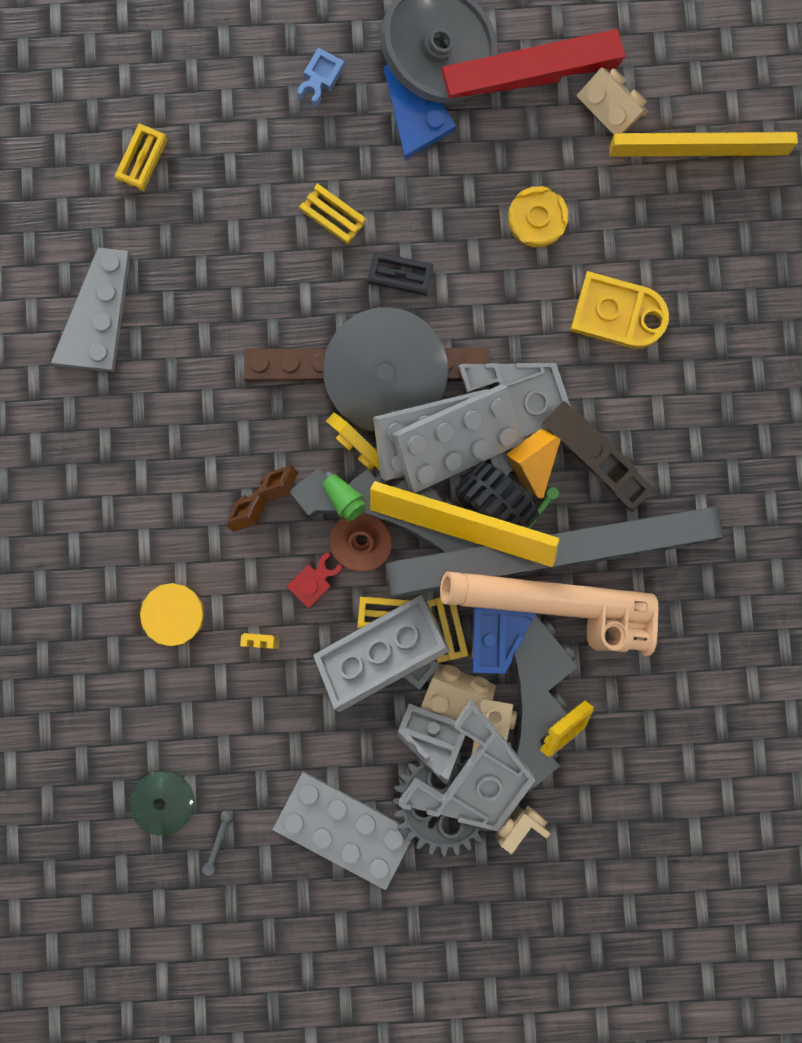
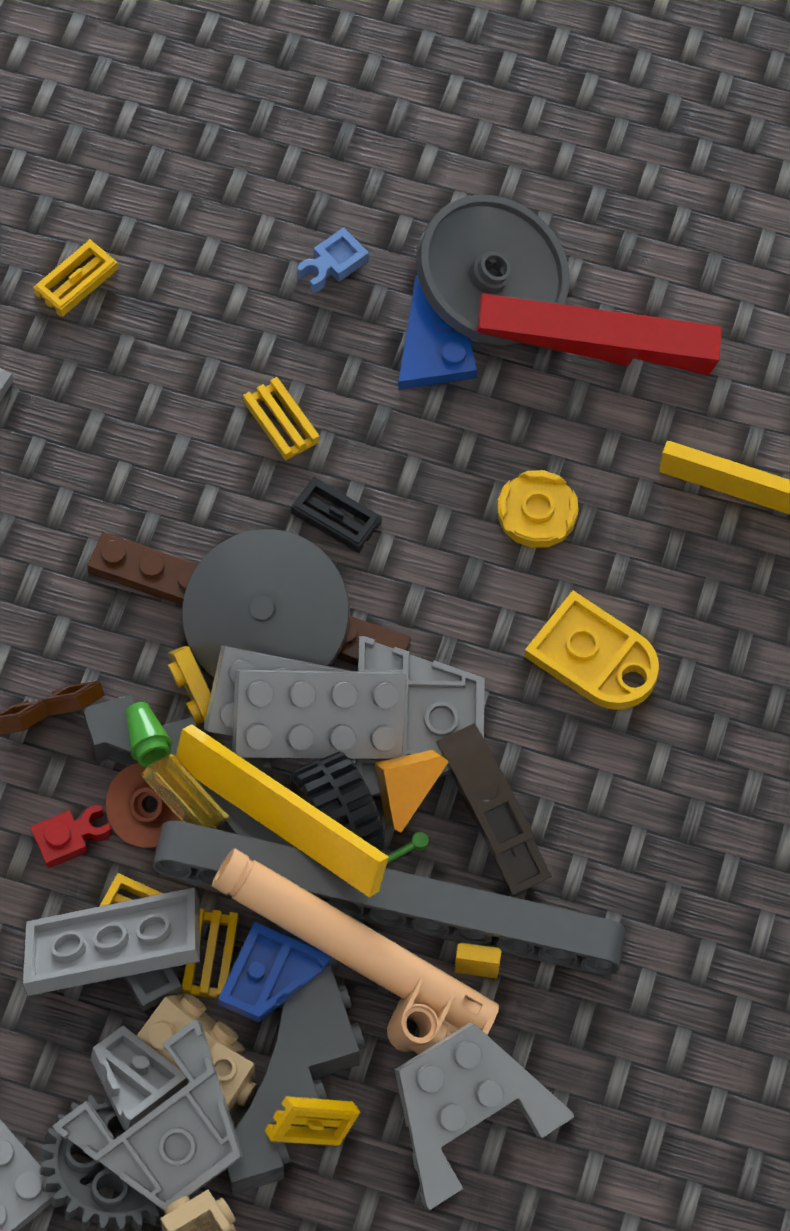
camera: 20 degrees right, 20 degrees down
tan bracket [576,67,649,134] -> none
none -> clear yellow tile [141,753,229,829]
none -> light grey wing [395,1023,575,1210]
none -> yellow tile [455,943,501,979]

